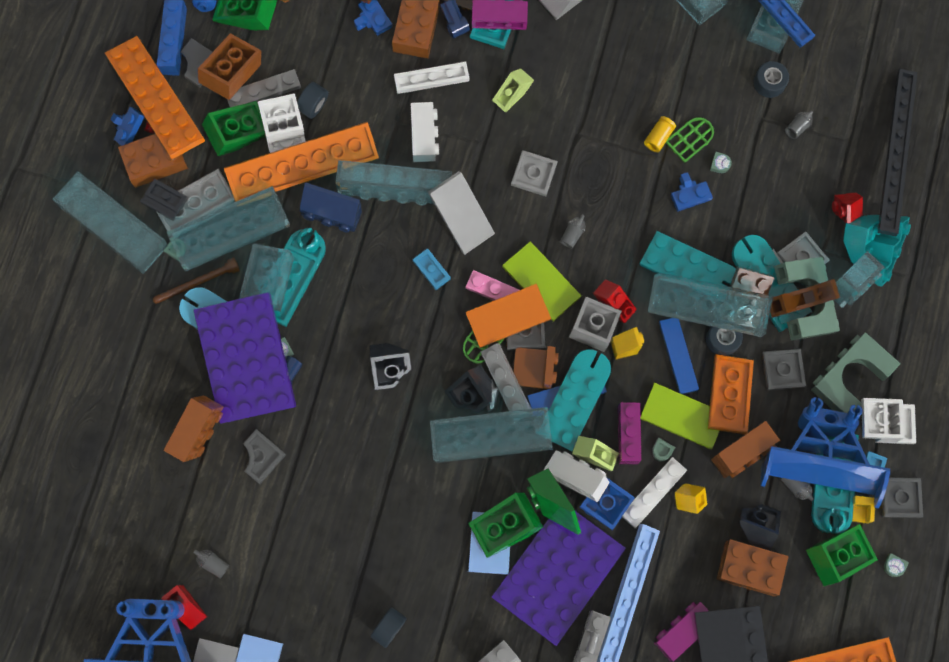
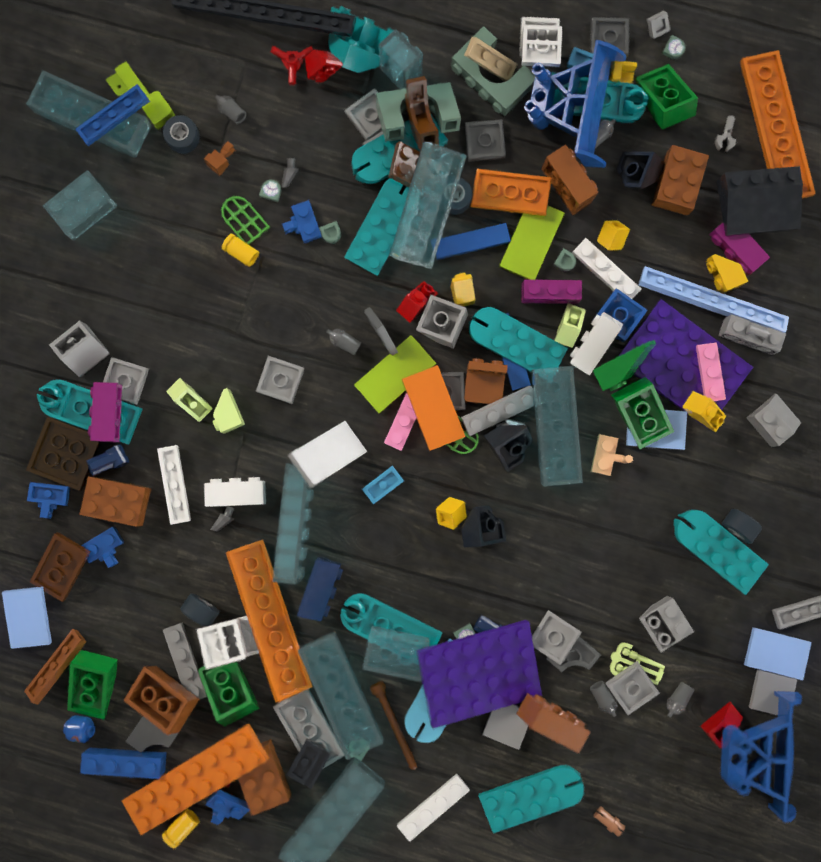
camera: 85 degrees left, 10 degrees up
none -> light grey tile [103,357,149,405]
none -> lime piece [106,62,175,129]
none -> yellow piece [162,808,200,848]
none -> dark orange piece [204,141,235,176]
none -> flat silver bar [210,506,234,531]
none -> yellowish green slope [213,388,245,434]
none -> red piece [271,46,313,85]
none -> flat silver bar [281,158,298,188]
none -> sand green tile [319,221,341,244]
none -> dark grey tile [364,307,398,356]
none -> white plate [397,774,470,842]
none -> yellow panel [436,497,467,530]
none -> tan plate [464,37,517,81]
none -> teal plate [479,765,584,833]
none -> light grey tile [482,704,528,750]
none -> light grey tile [532,610,582,665]
none -> dark grey piece [590,681,617,717]
none -> light nougat plate [591,434,633,476]
none -> nougat pin [594,806,625,836]
none -> light grey tile [605,661,660,715]
none -> yellowish green piece [610,642,665,685]
none -> light grey slope [639,596,694,652]
none -> light grey plate [647,11,670,38]
none -> teal plate [674,510,769,595]
none -> yellow slope [683,391,726,432]
none -> bright pink plate [696,342,726,401]
none -> yellow slope [706,254,748,294]
none -> light grey bar [715,116,736,152]

